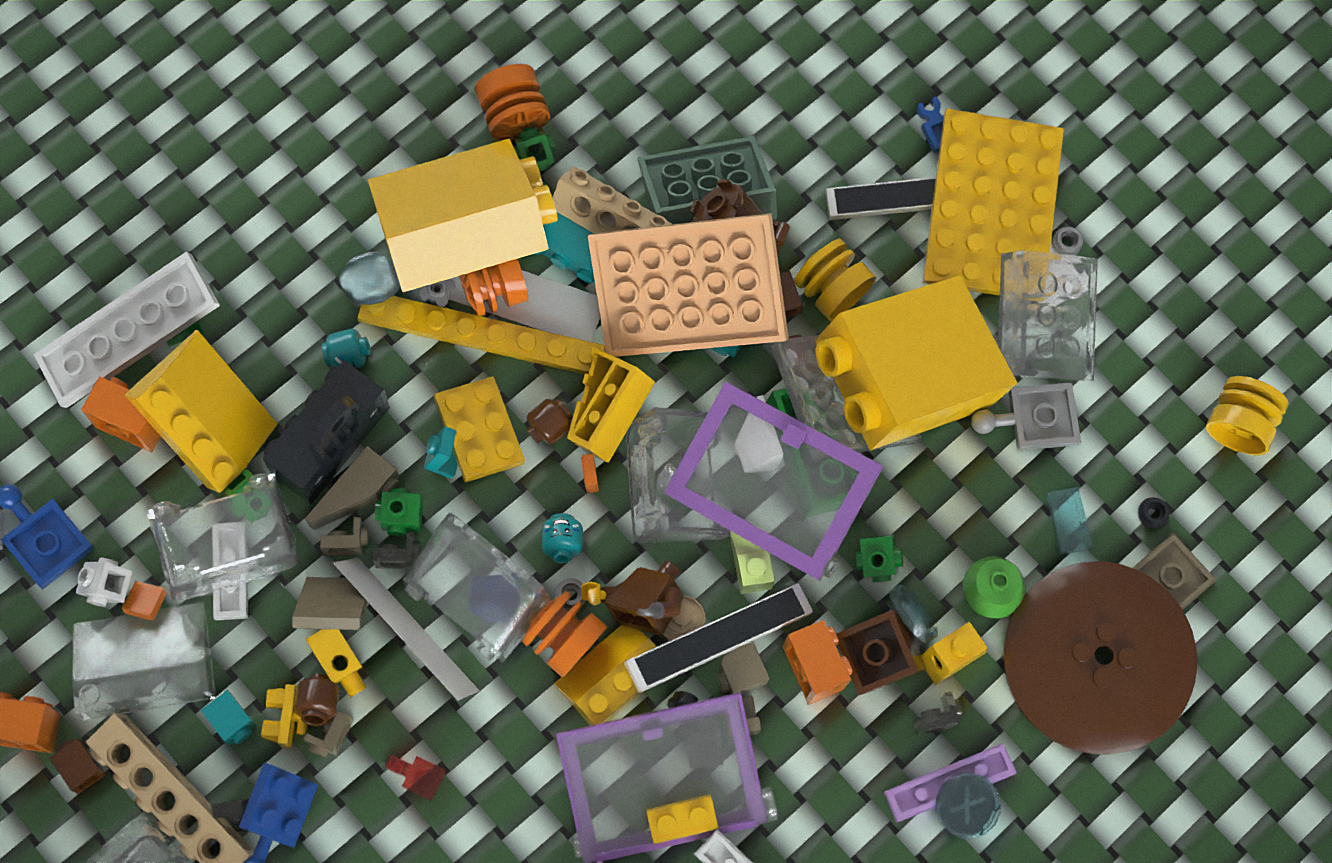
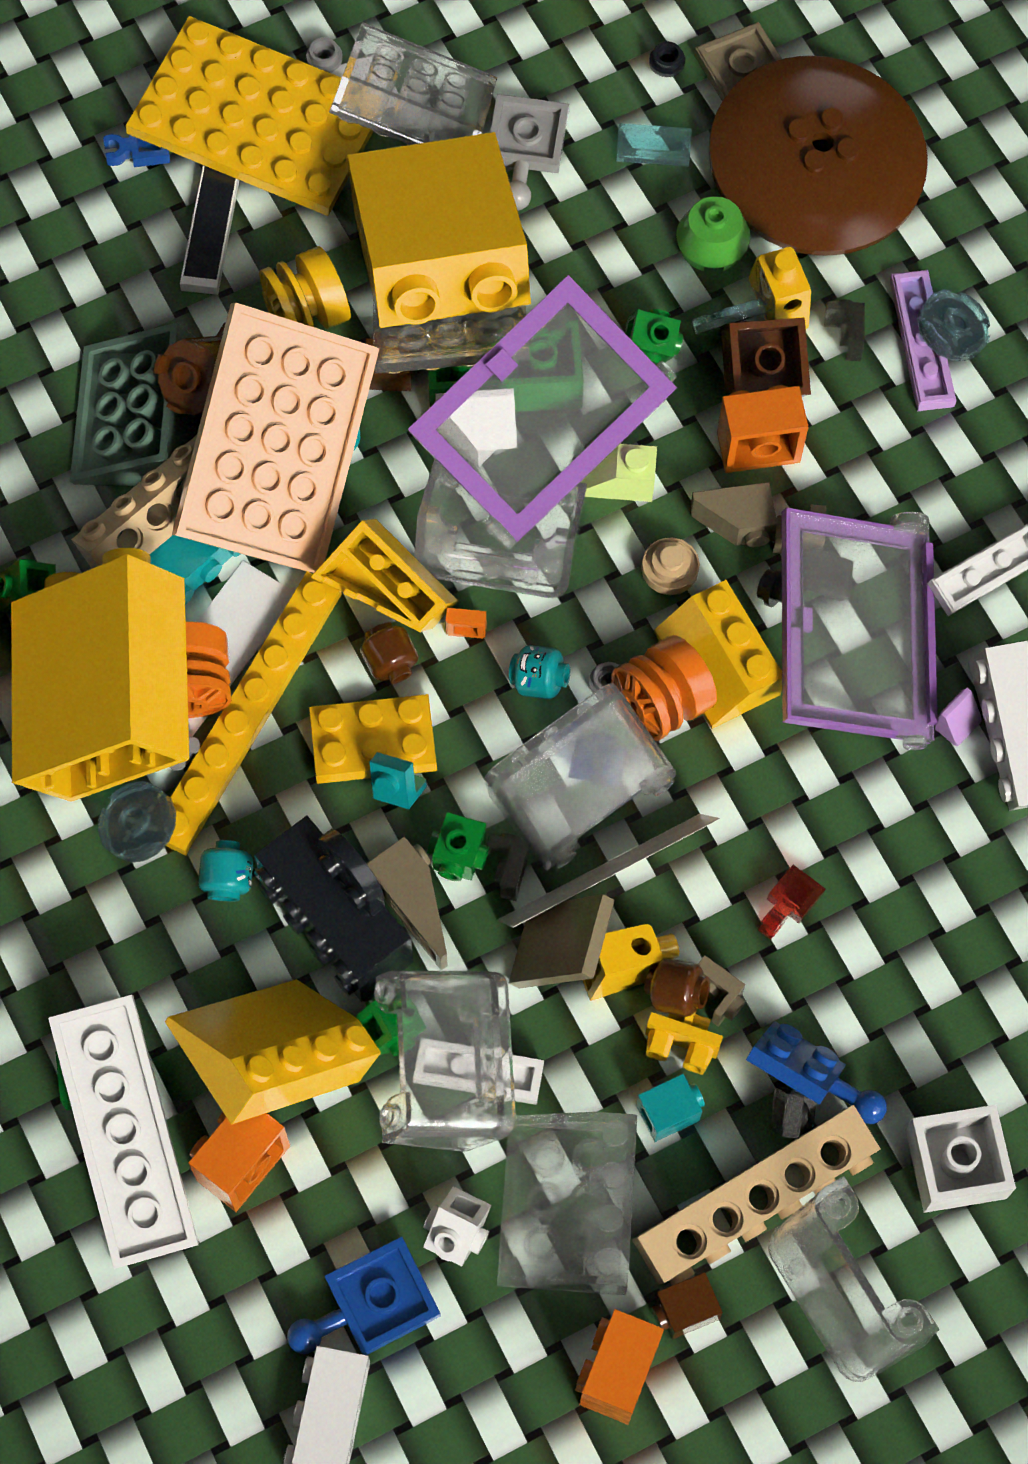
camera: 70 degrees left, 5 degrees down
orange tile [122,581,167,621] -> none
dark tan bracket [321,517,369,556] -> none
reddish brown torso [581,561,683,636] -> none
black tile [625,583,813,693] -> none
yellow plate [646,794,719,844] -> none

